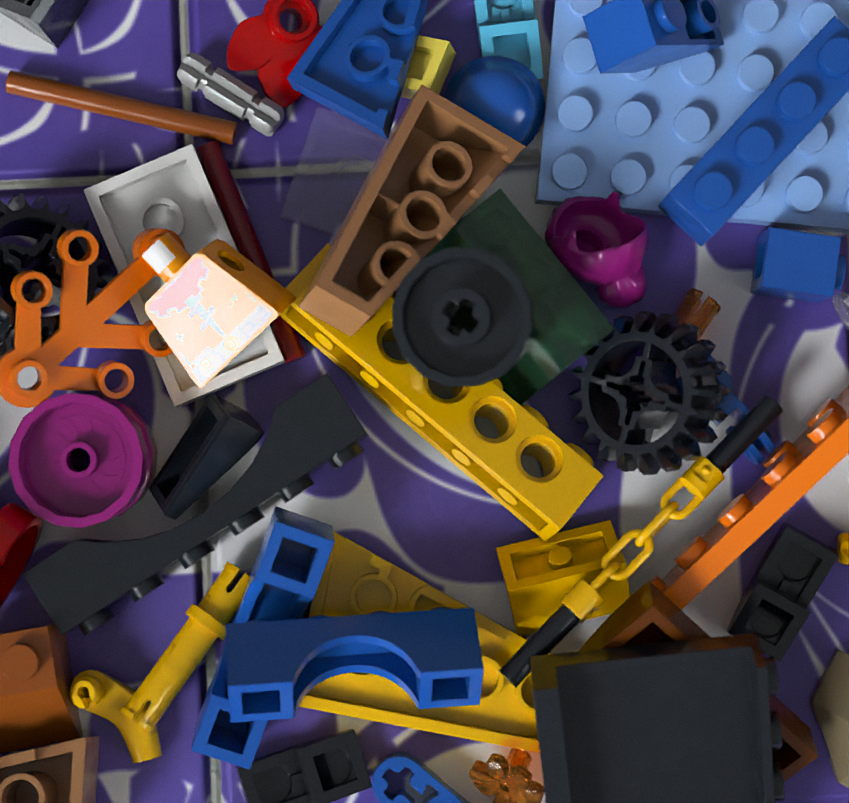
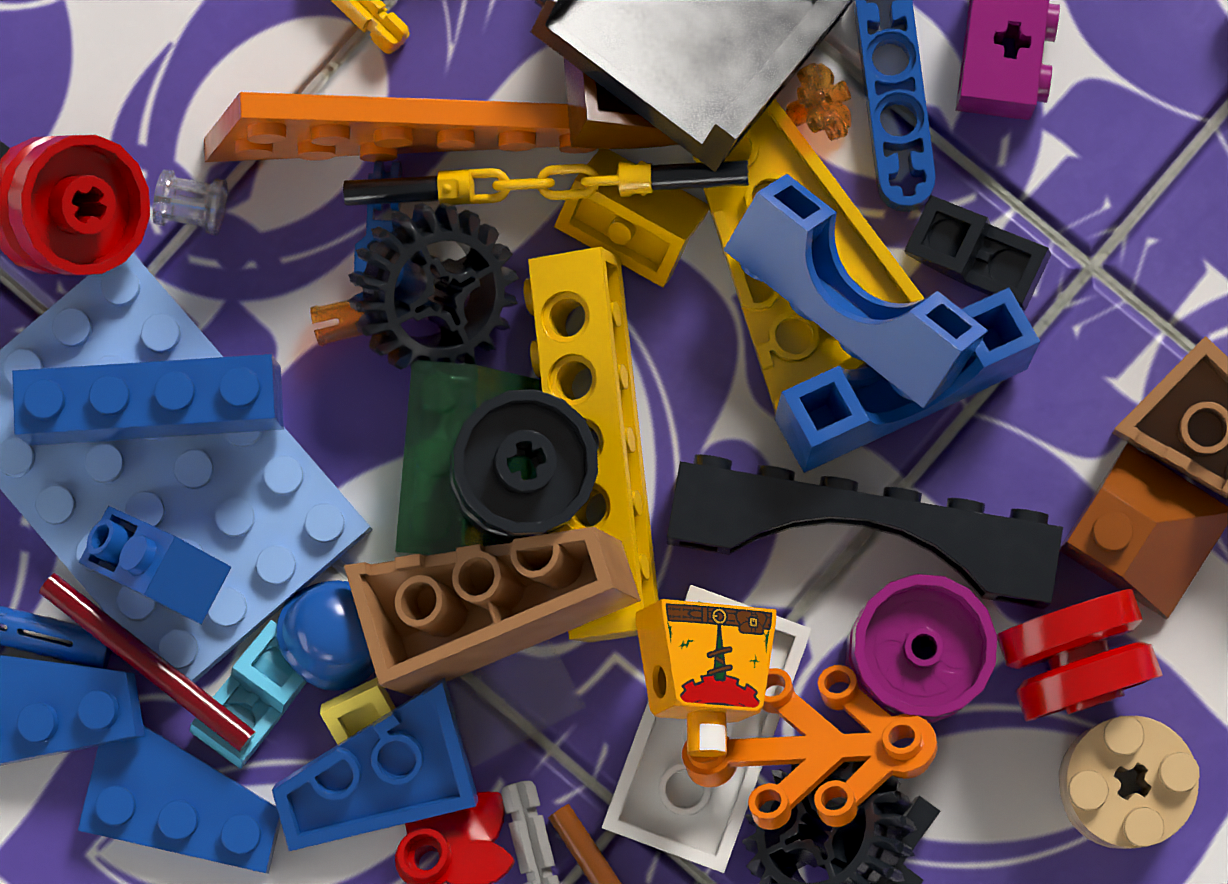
camera: 130 degrees left, 5 degrees down
yellow arm [69,669,162,763] -> none
yellow pin [120,562,250,733] -> none
black slope [149,393,265,520] -> none
dark red bar [197,141,306,365] -> none
magenta piece [544,191,649,308] -> none
black slope [727,521,839,662] -> none
blue brick [750,227,847,304] -> none

